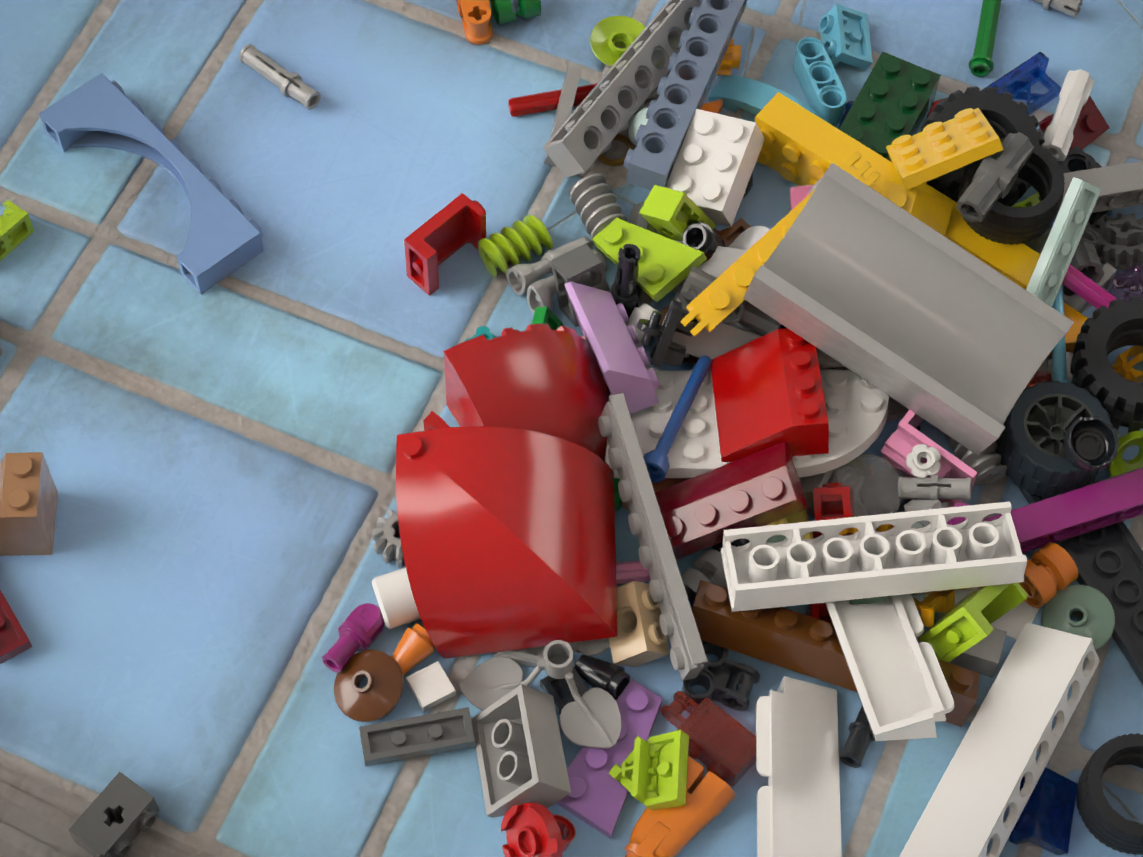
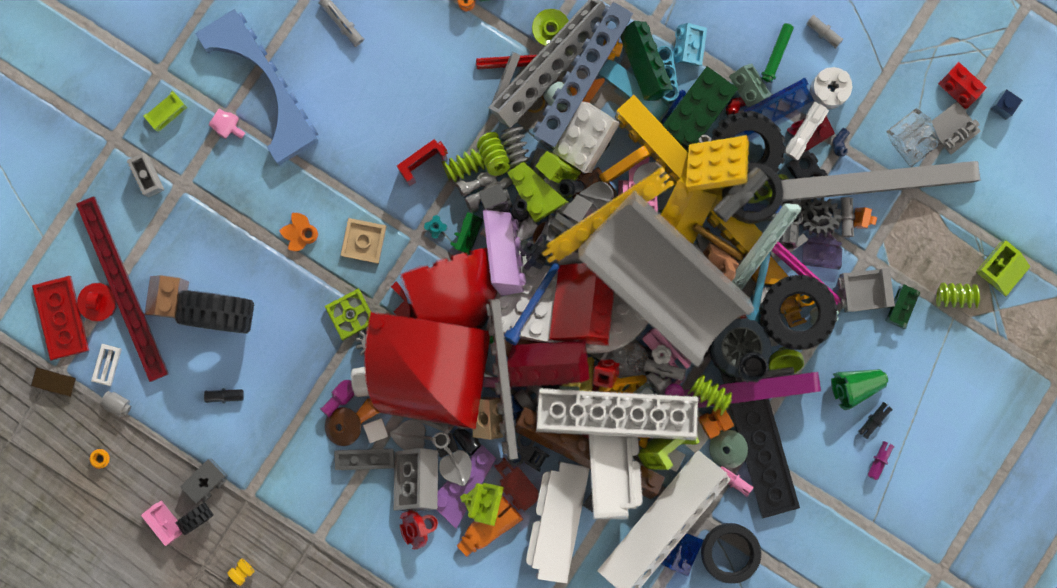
camera: 10 degrees right, 25 degrees up
none -> black tyre [175,290,254,334]
none -> black axle [204,388,244,404]
none -> bright pink piece [208,108,245,139]
none -> orange plate [279,213,318,251]
none -> lime piece [324,288,371,341]
none -> tan tile [340,218,387,264]
none -> lime piece [477,132,510,176]
none -> light orange beam [599,146,650,184]
none -> dark green brick [620,21,673,101]
none -> lime piece [688,374,732,416]
none -> bright pink axle [720,466,754,497]
none -> sand green bracket [729,63,772,108]
none -> white brick [810,67,853,109]
none -> dark blue arm [832,128,850,156]

